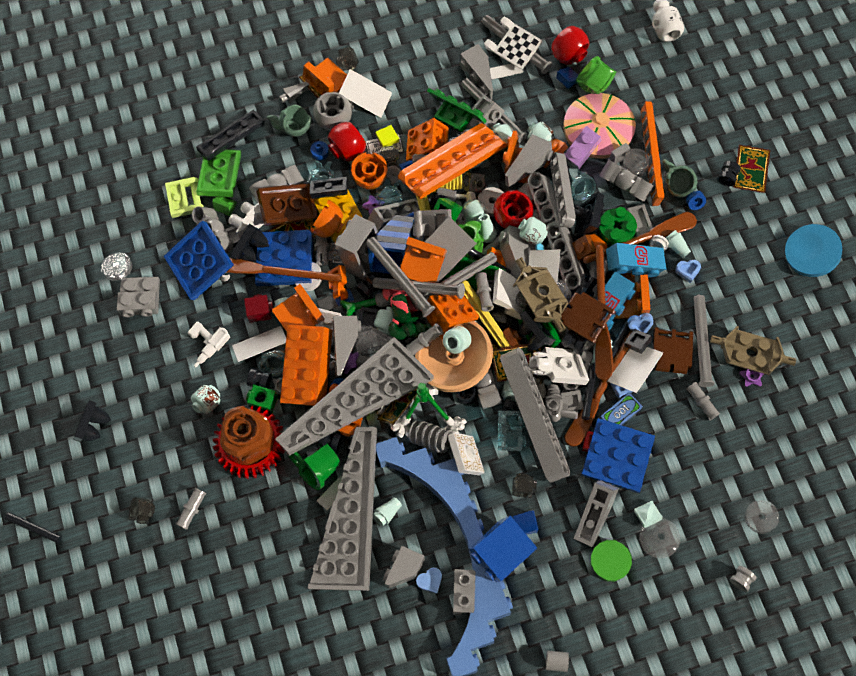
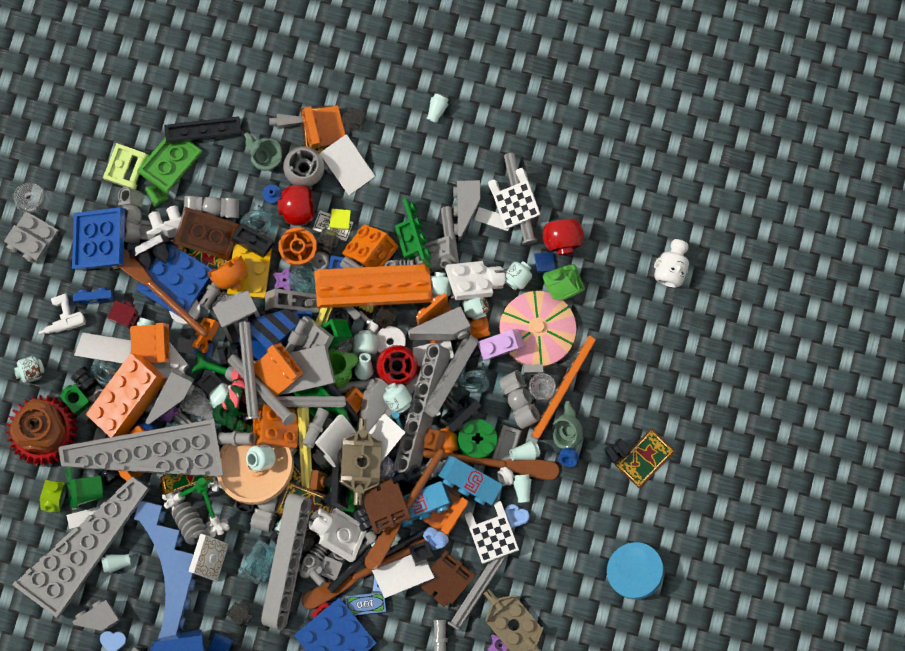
camera: 30 degrees right, 10 degrees up
none -> lime bracket [40,480,65,513]
none -> blue plate [73,288,114,305]
none -> light aqua cone [427,94,449,123]
none -> white plate [445,261,506,300]
none -> white flag [465,501,519,564]
none -> light aqua head [505,261,532,290]
none -> light aqua cone [509,441,540,461]

